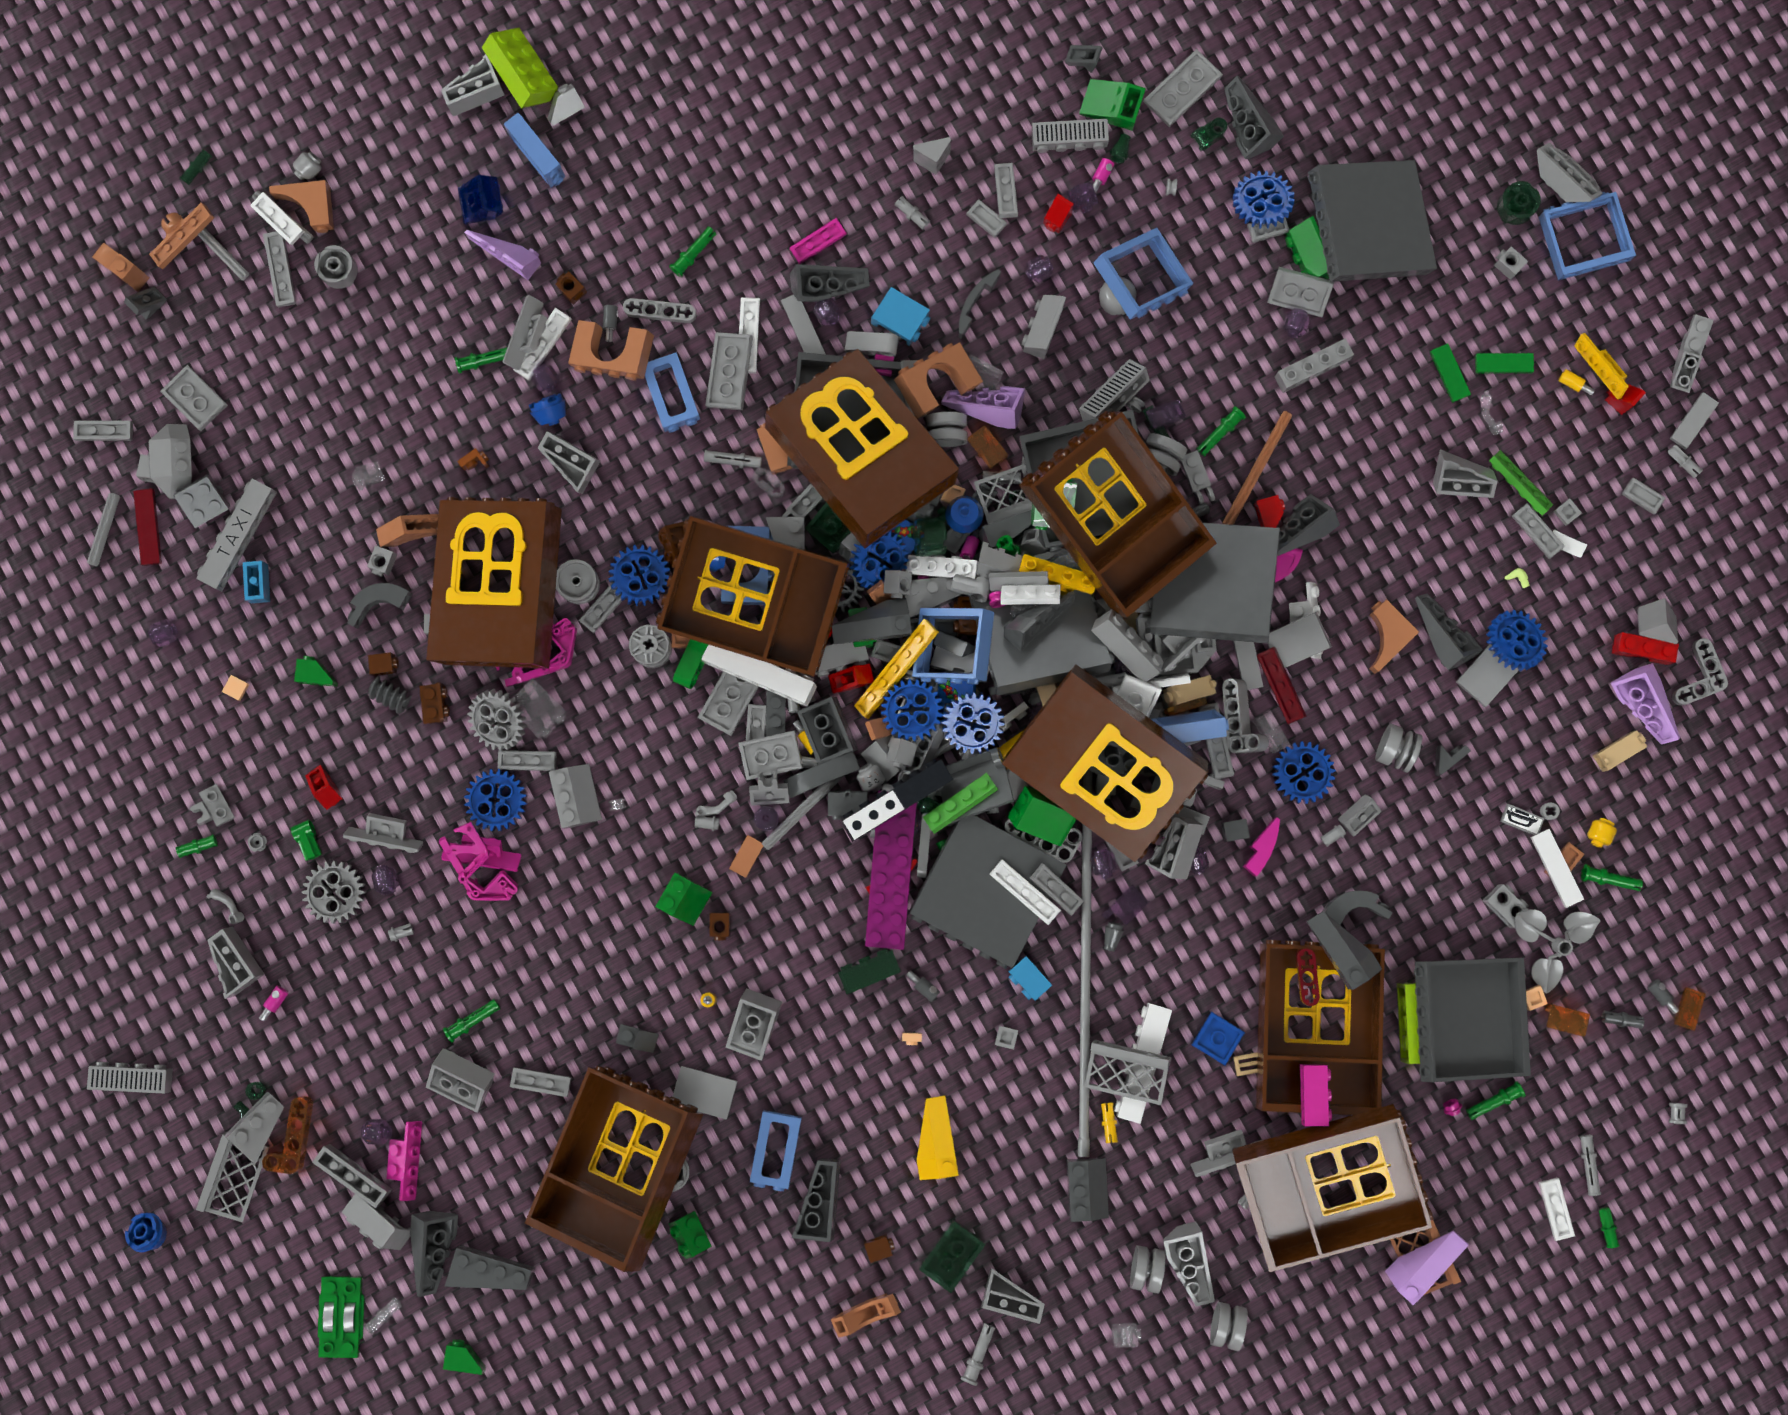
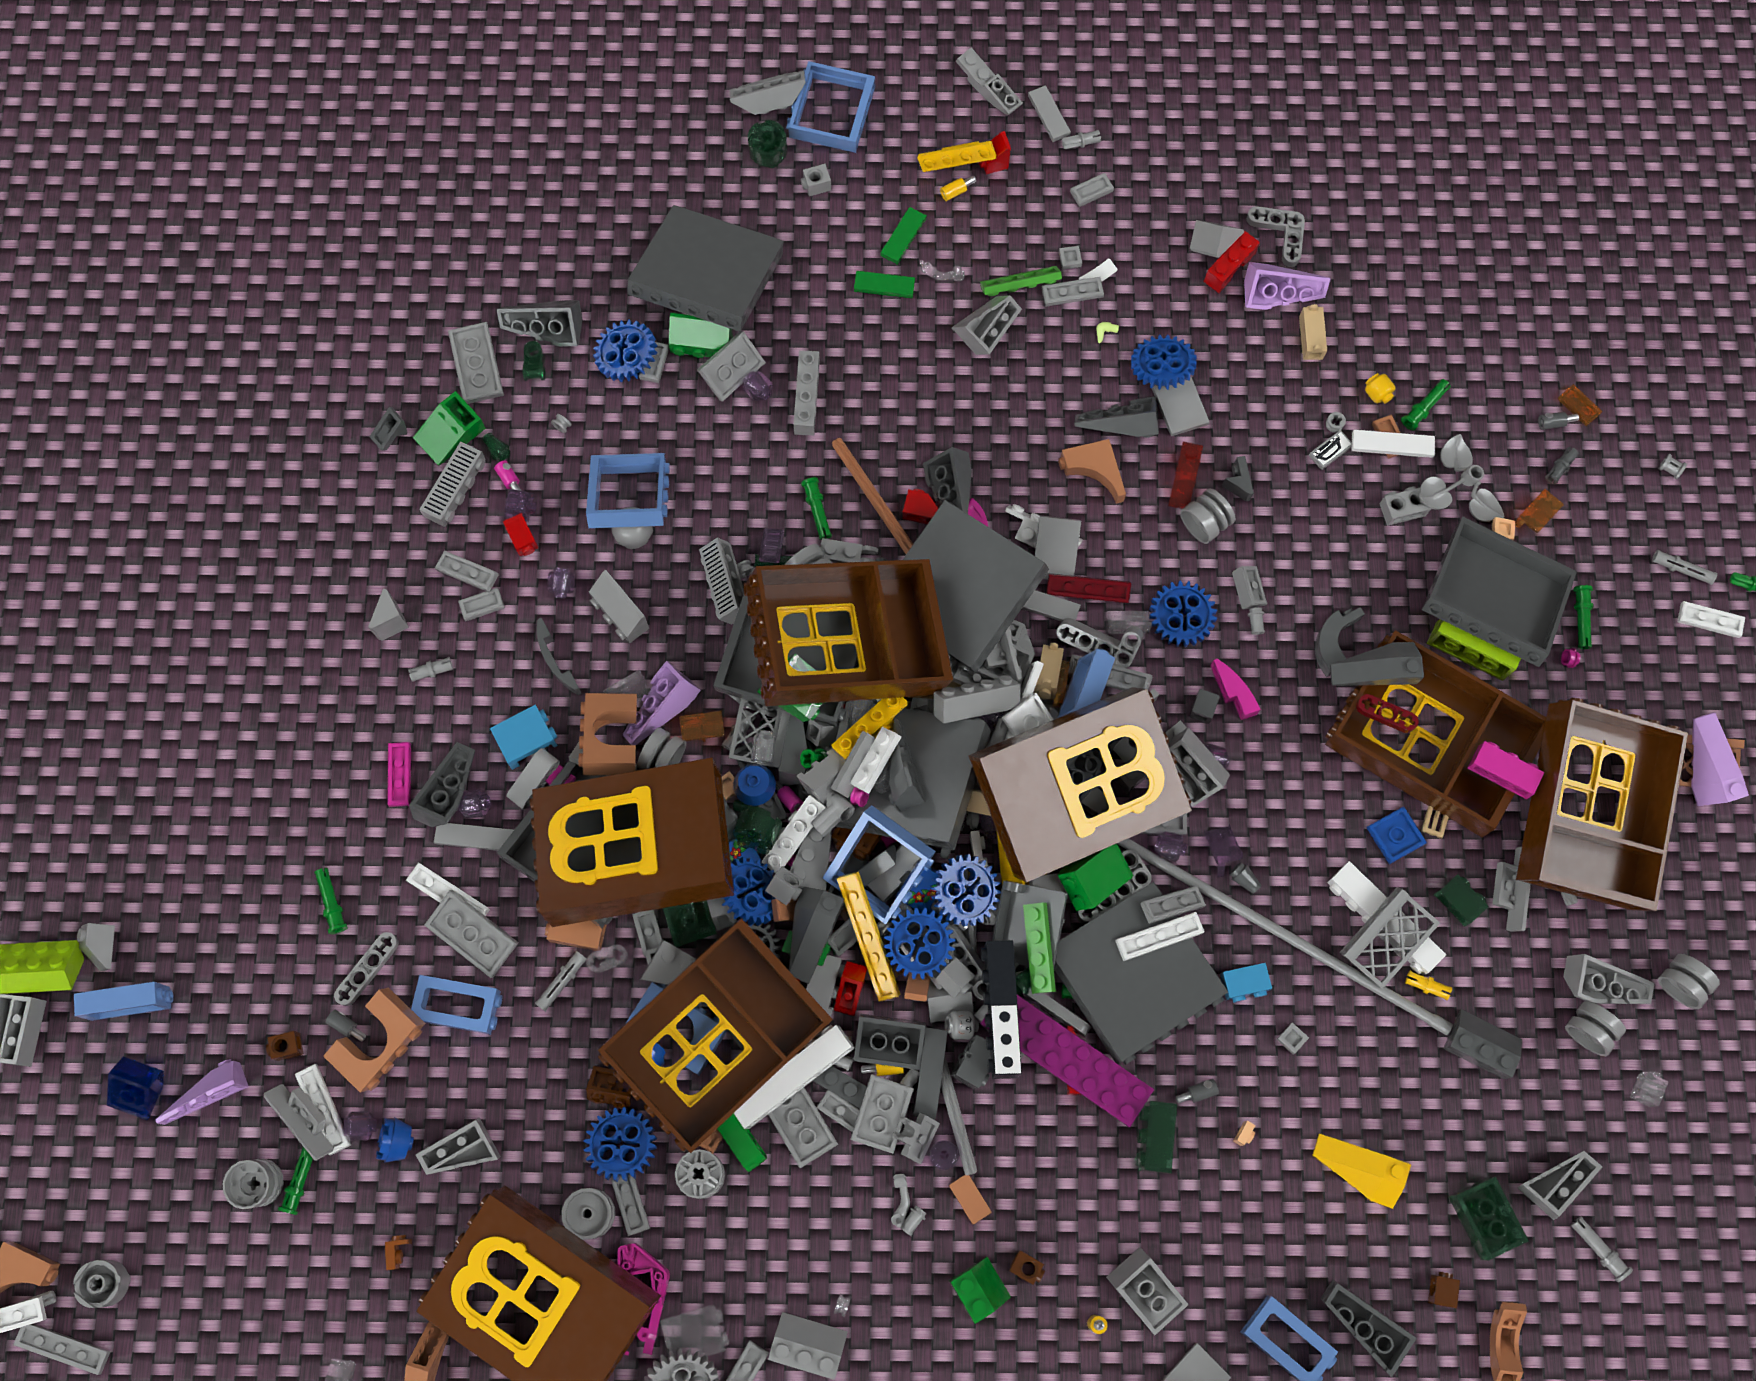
camera: 65 degrees left, 10 degrees down
none -> light grey wheel [223,1158,284,1209]
none -> clear brick [750,730,776,764]
none -> clear red slope [1168,441,1203,509]
none -> clear green brick [1434,874,1489,927]

